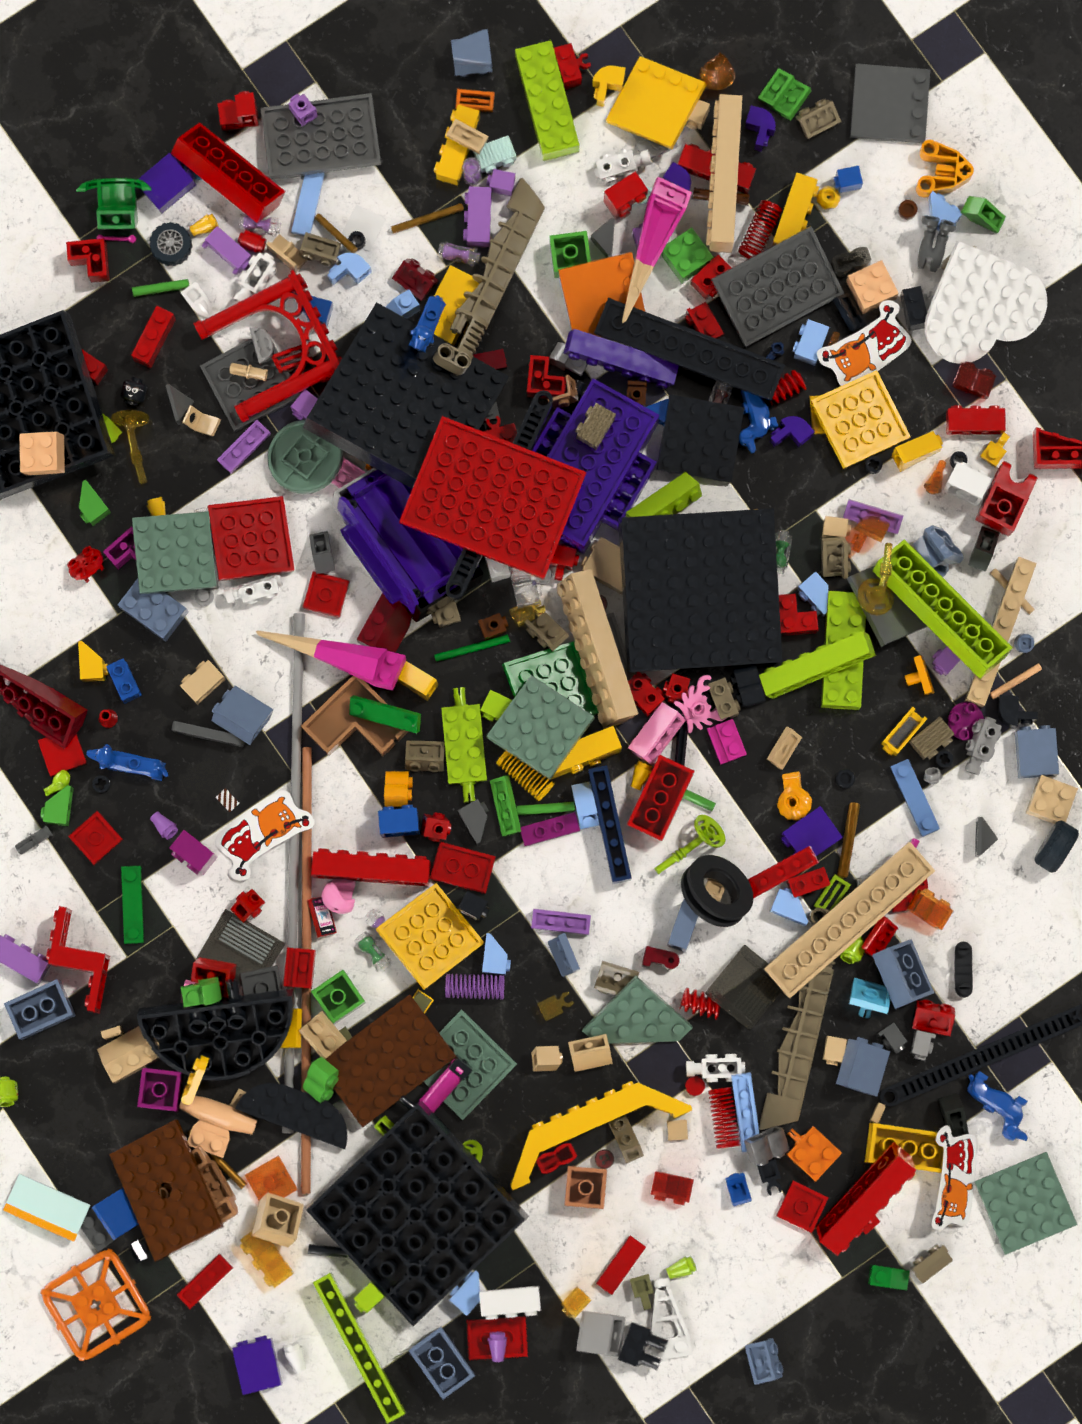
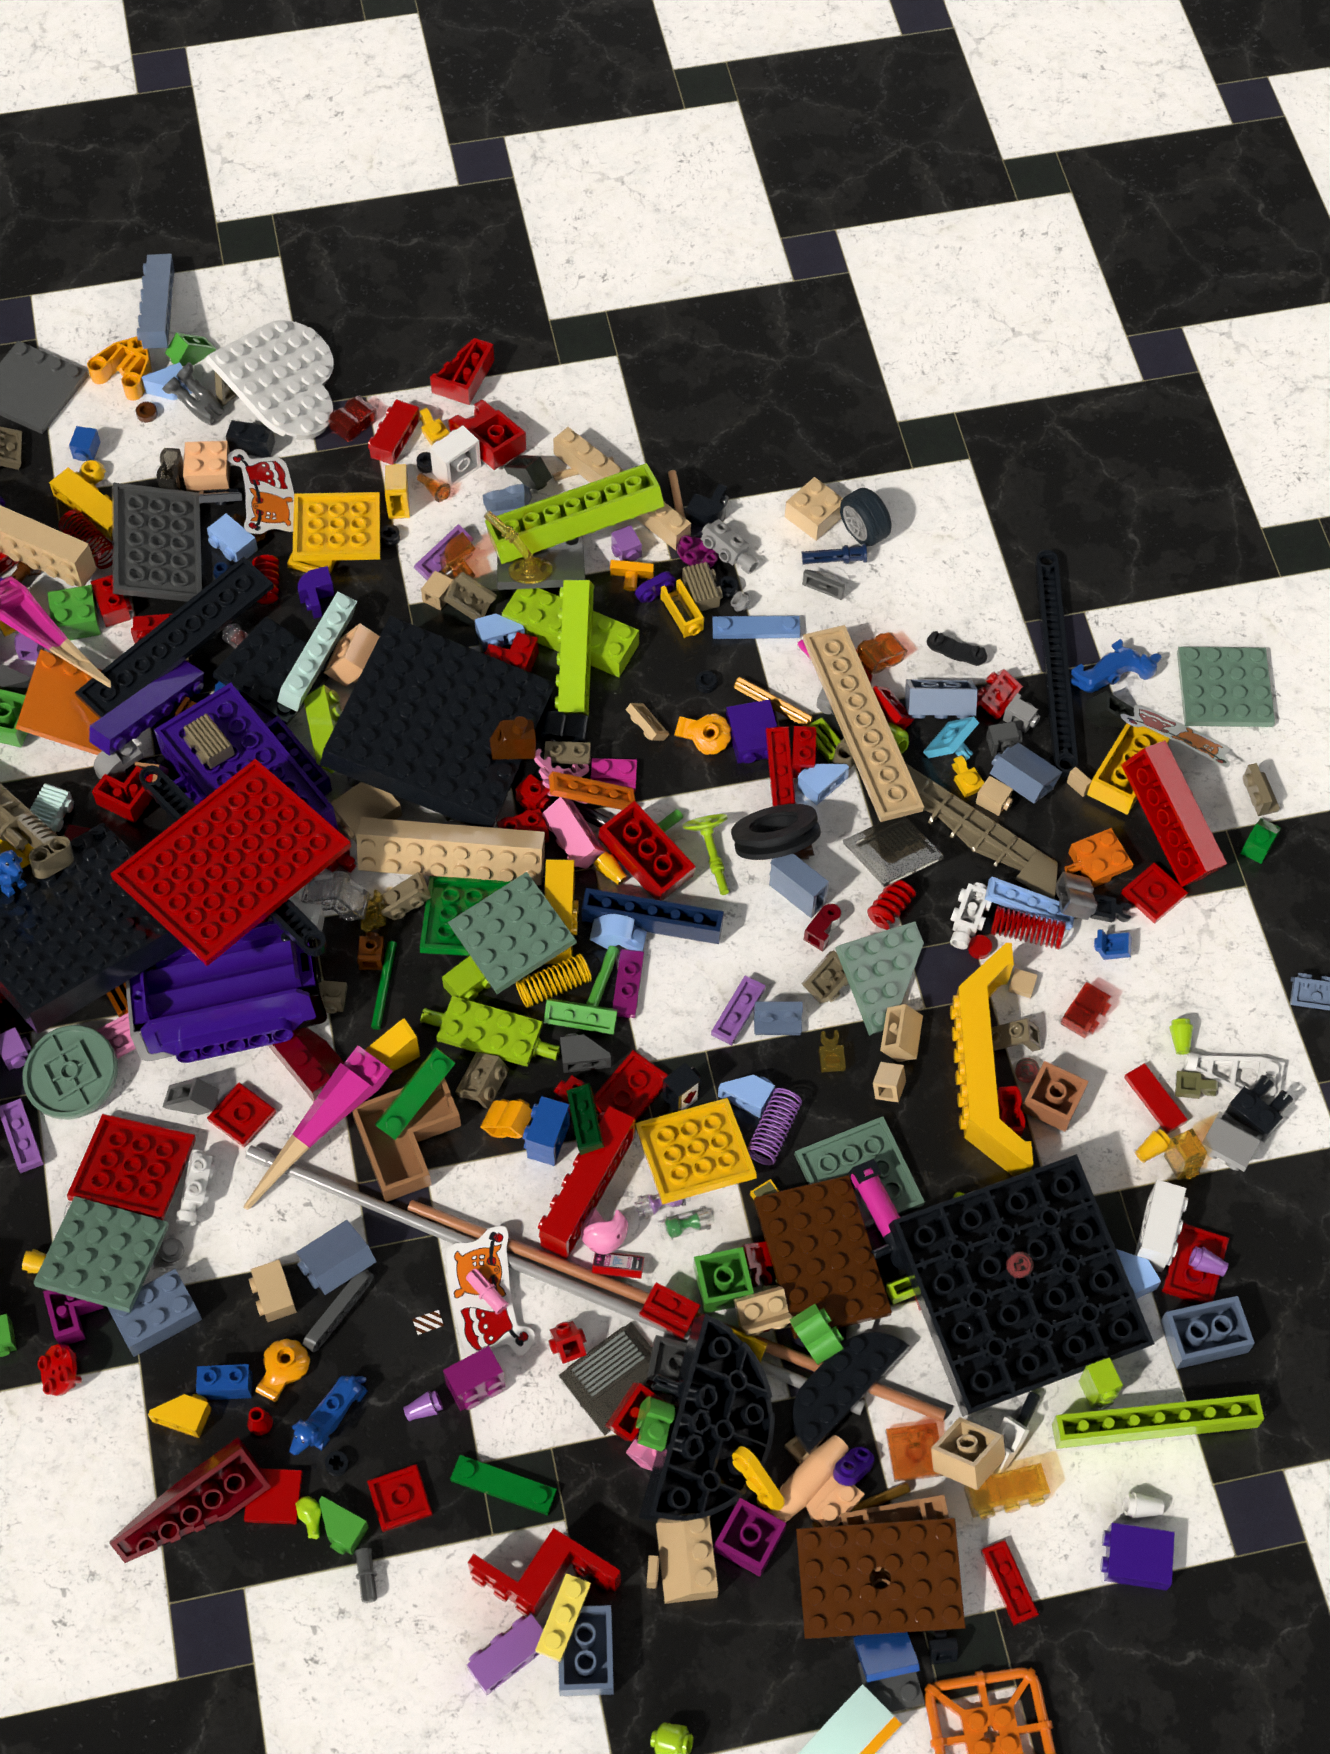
camera: 70 degrees left, 20 degrees down
blue animal [739,390,778,454] -> none
sand blue brick [1015,725,1059,778] -> none
none -> light aqua brick [30,783,74,833]
none -> sand blue brick [137,254,175,349]
none -> light orange animal [255,1338,310,1402]
none -> light aqua brick [277,591,357,712]
none -> light nougat brick [324,624,380,687]
none -> bright pink axle [466,1269,509,1315]
none -> reddish brown torso [490,716,536,759]
none -> light yellow plate [535,1573,591,1662]
none -> orange plate [548,771,635,810]
none -> dark green tile [566,1083,604,1155]
none -> dark purple plate [635,571,676,603]
none -> red plate [741,1242,772,1287]
none -> dark blue pin [801,544,867,565]
none -> dark purple plate [833,1447,874,1486]
none -> yellow plate [952,755,984,798]
none -> white slope [994,1416,1030,1476]
none -> clear smoke tile [1006,1252,1033,1278]
none -> yellow cone [1135,1129,1172,1163]

